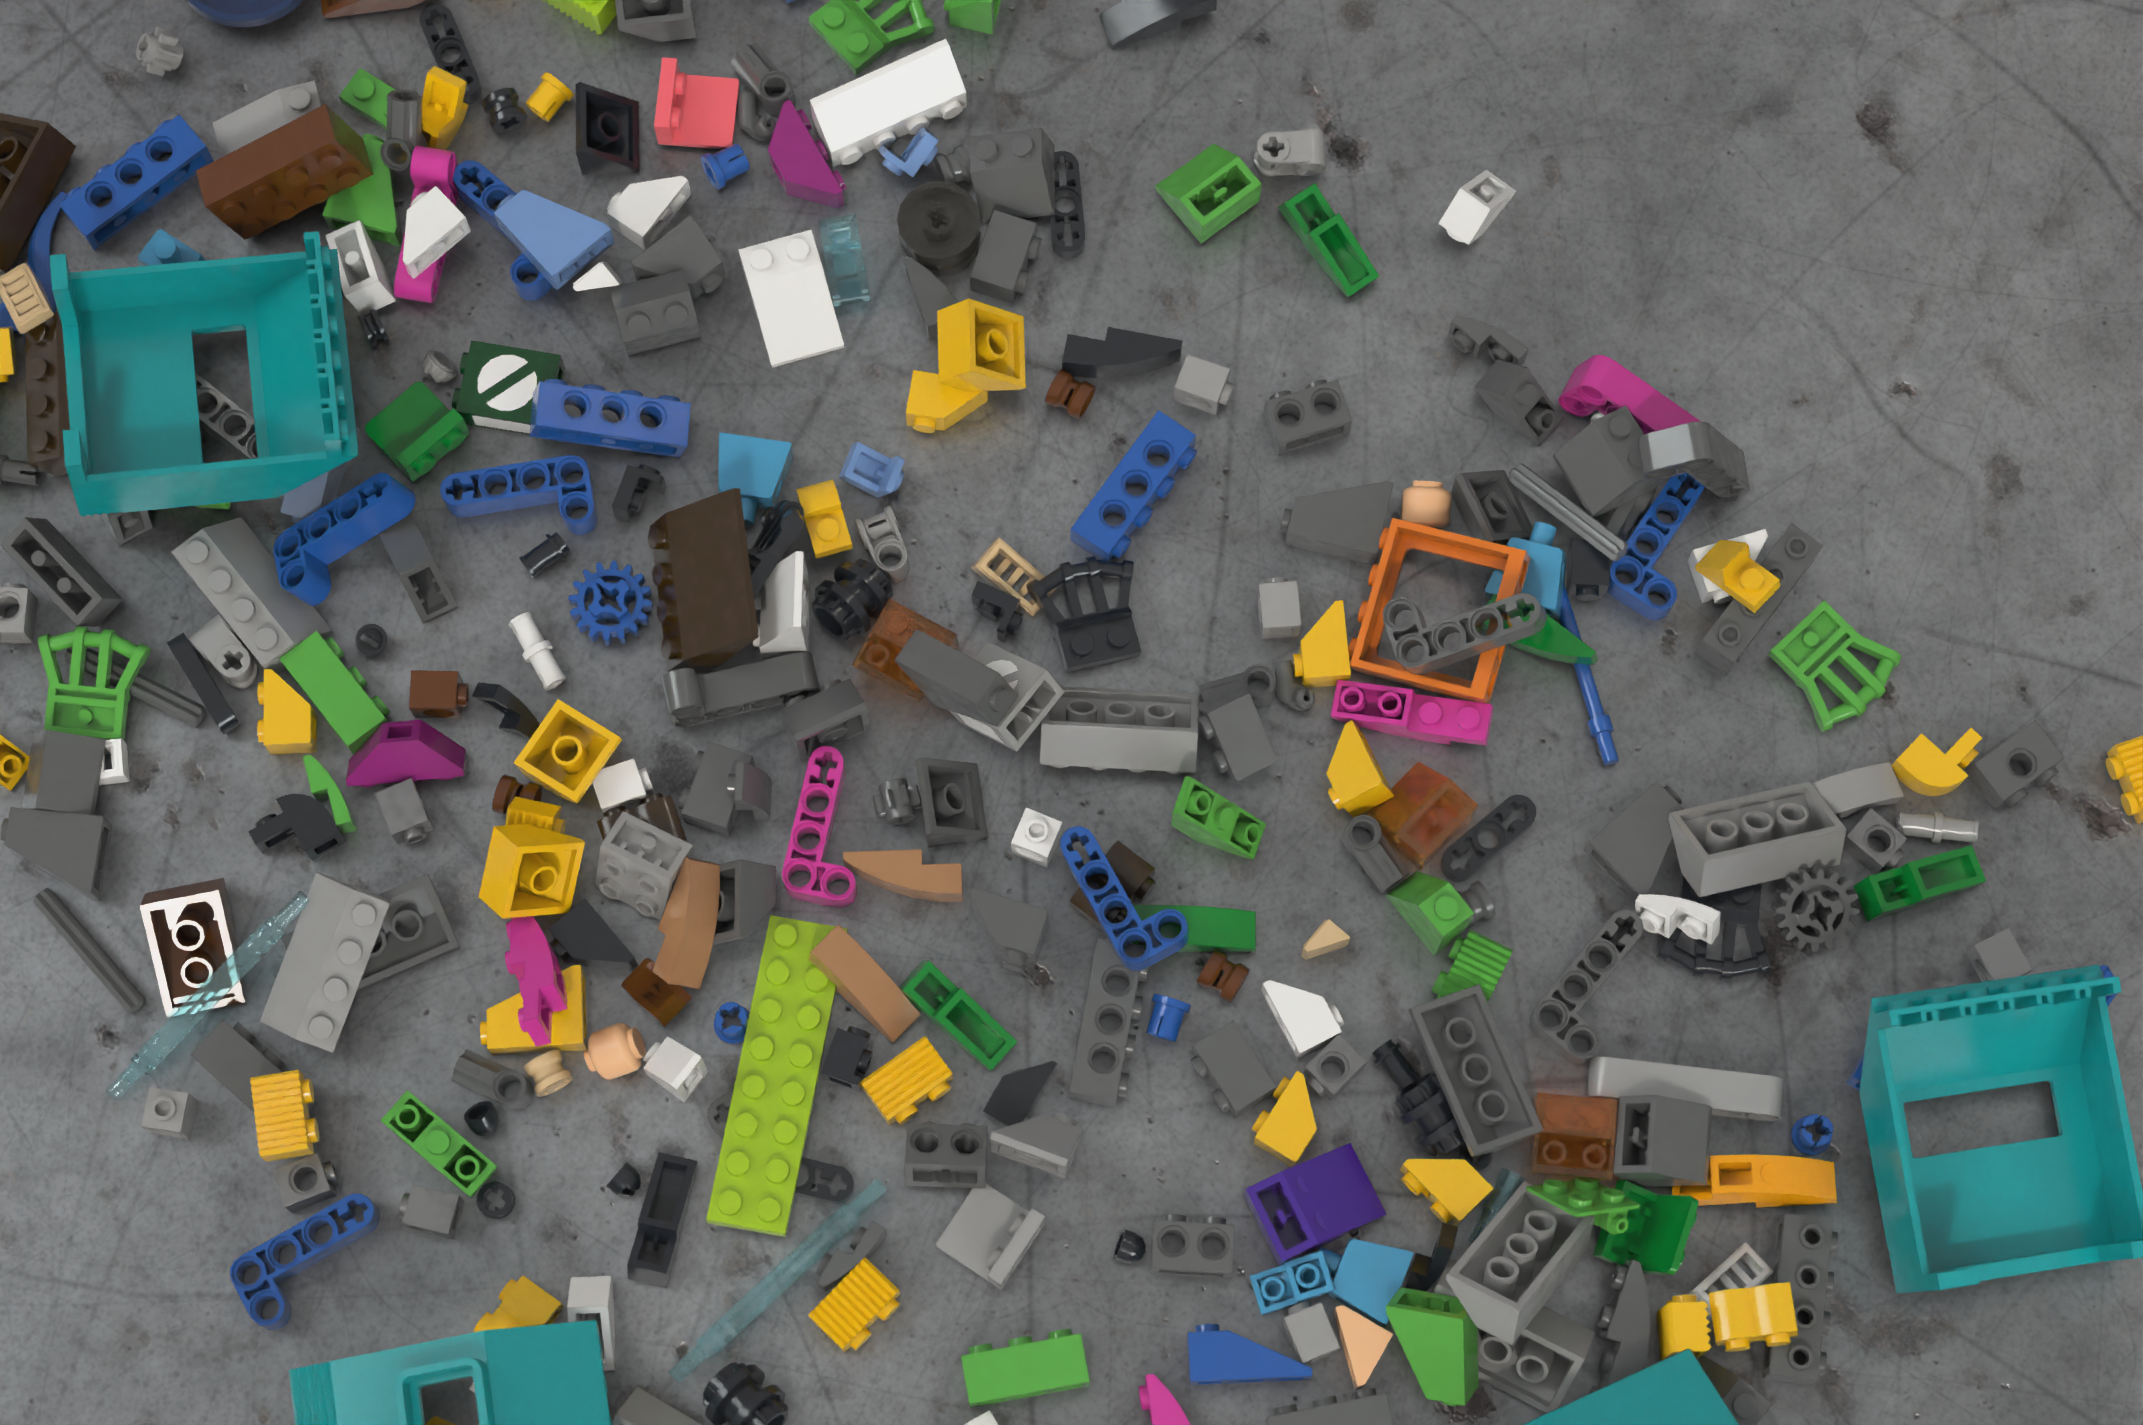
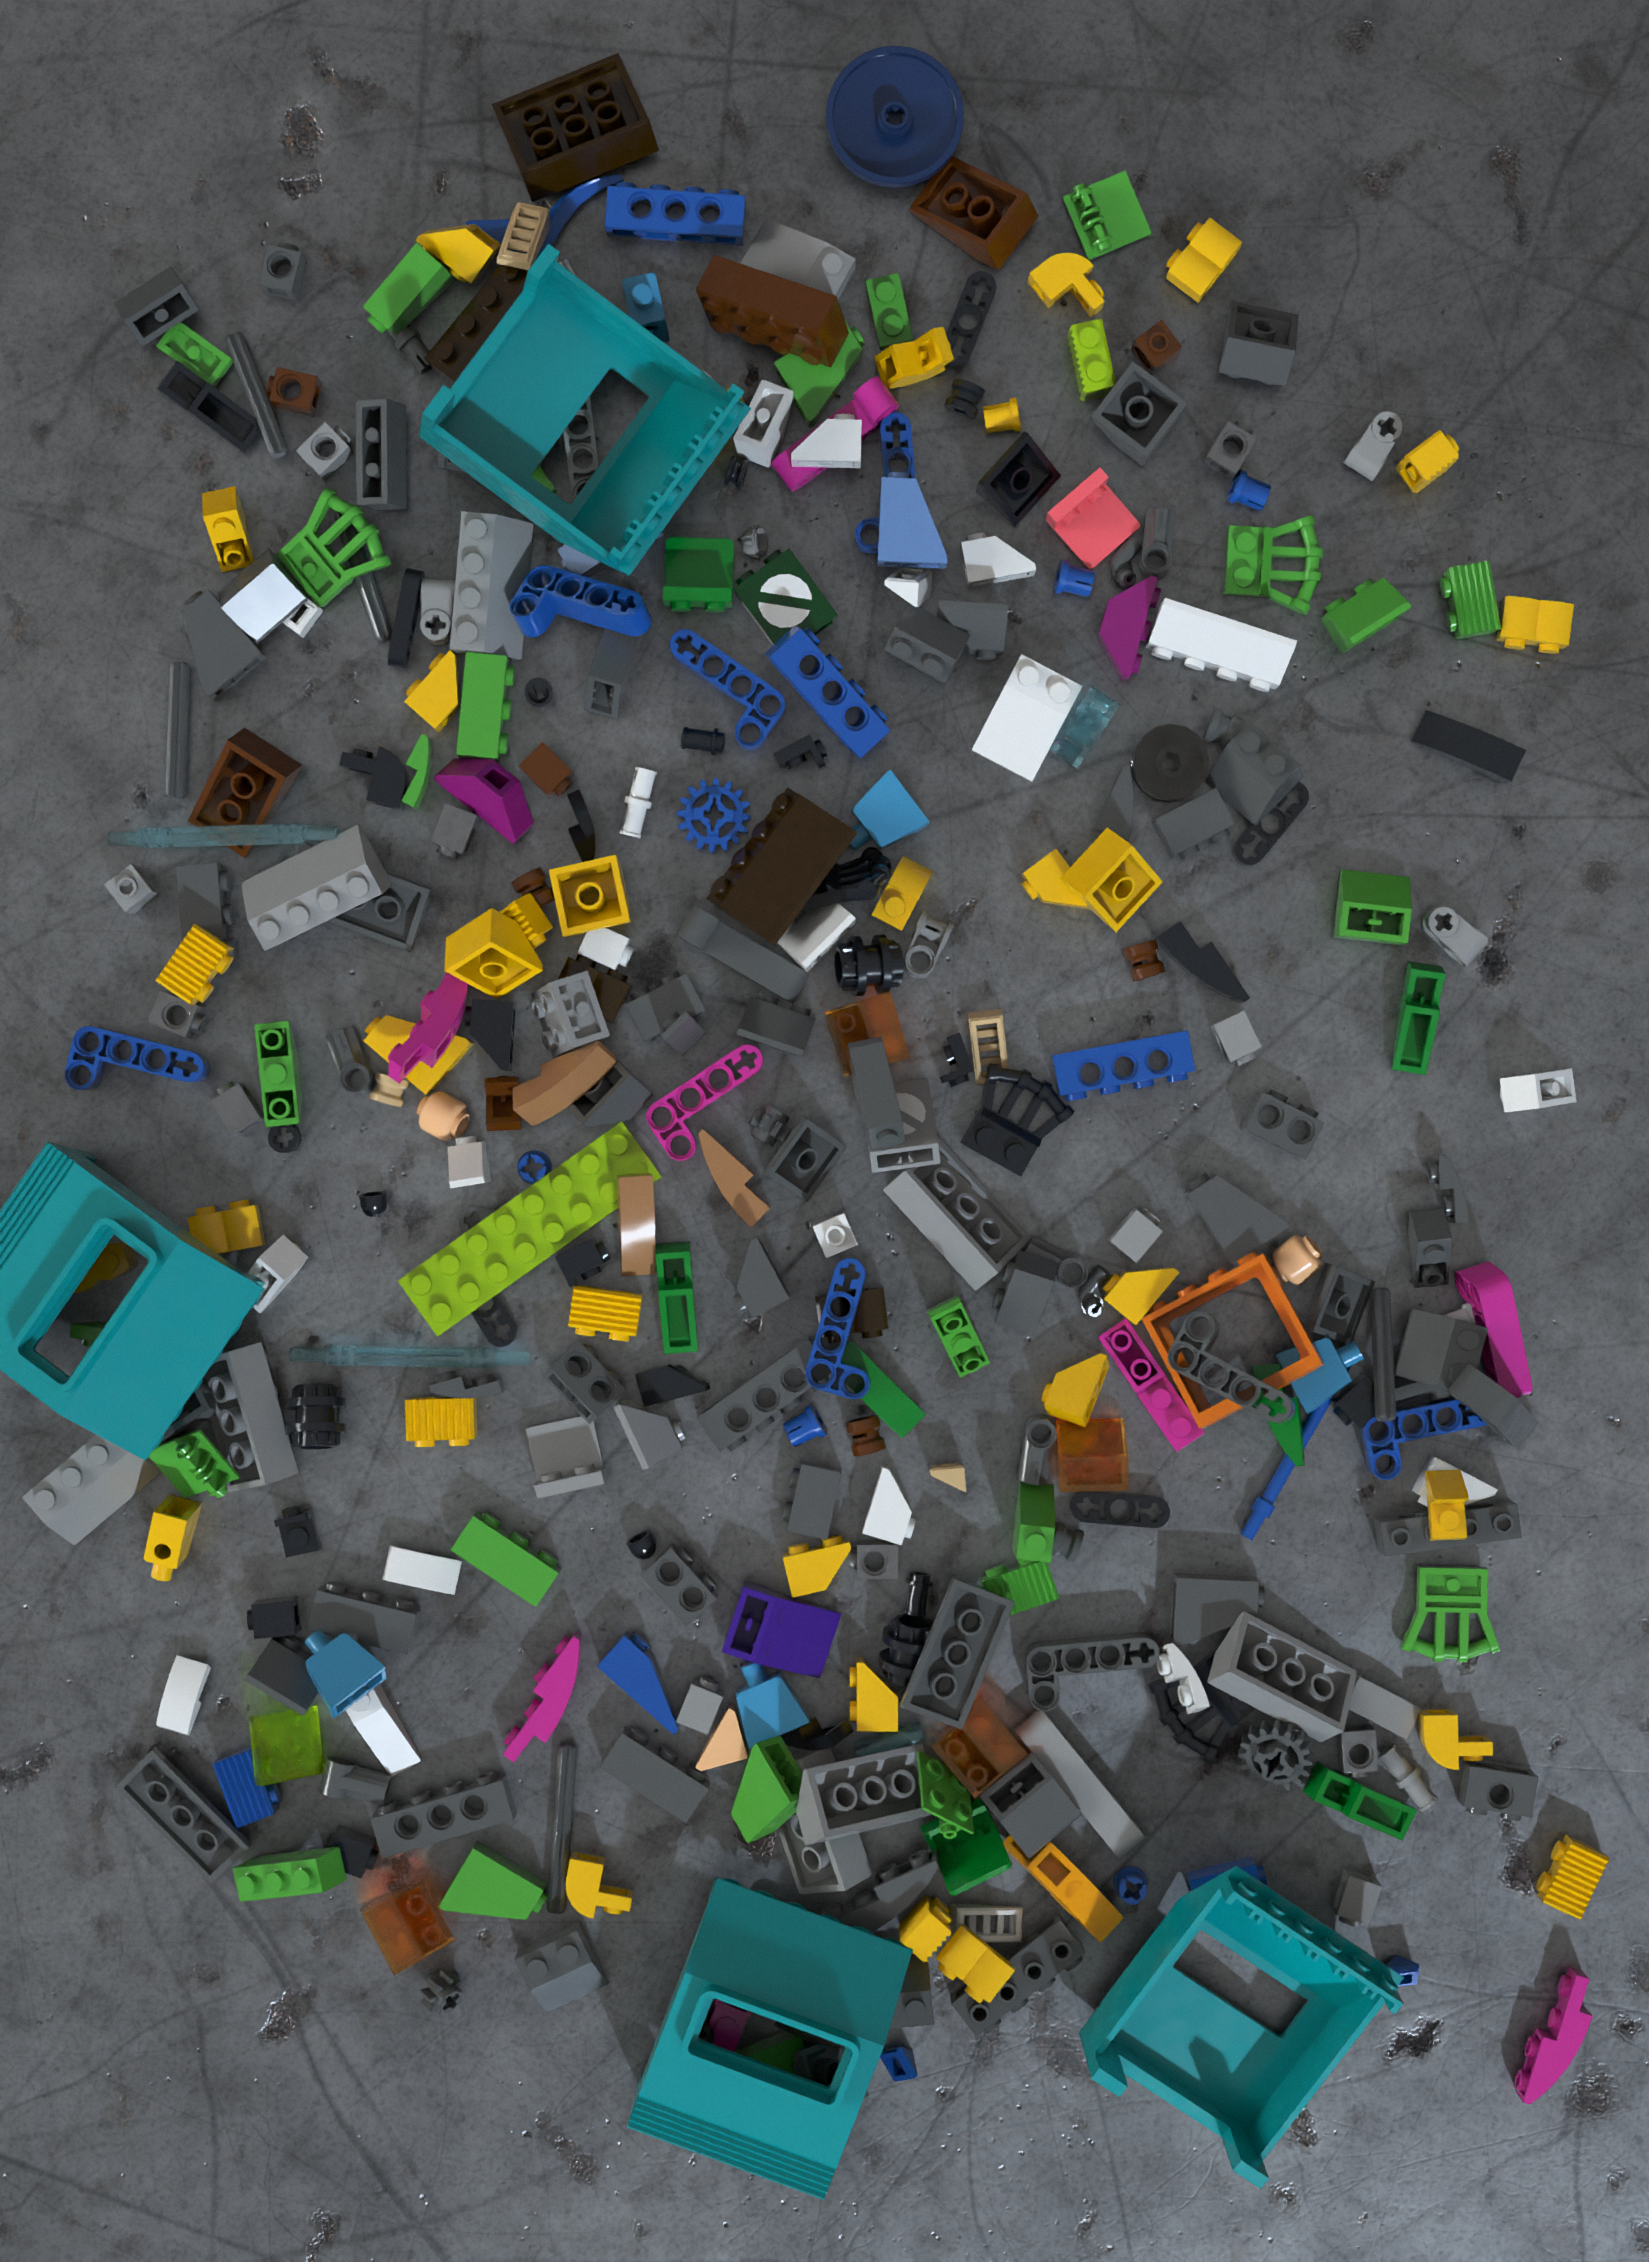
camera: 45 degrees right, 15 degrees up
light grey gear [136,27,183,76] -> none
dark grey piece [380,89,427,171] -> none
black hinge [464,1101,499,1136] -> none
black slope [627,1152,698,1288] -> none
medium blue bracket [839,442,905,498] -> none
medium blue bracket [878,126,939,177] -> none
dark azure slope [1250,1251,1336,1315] -> none

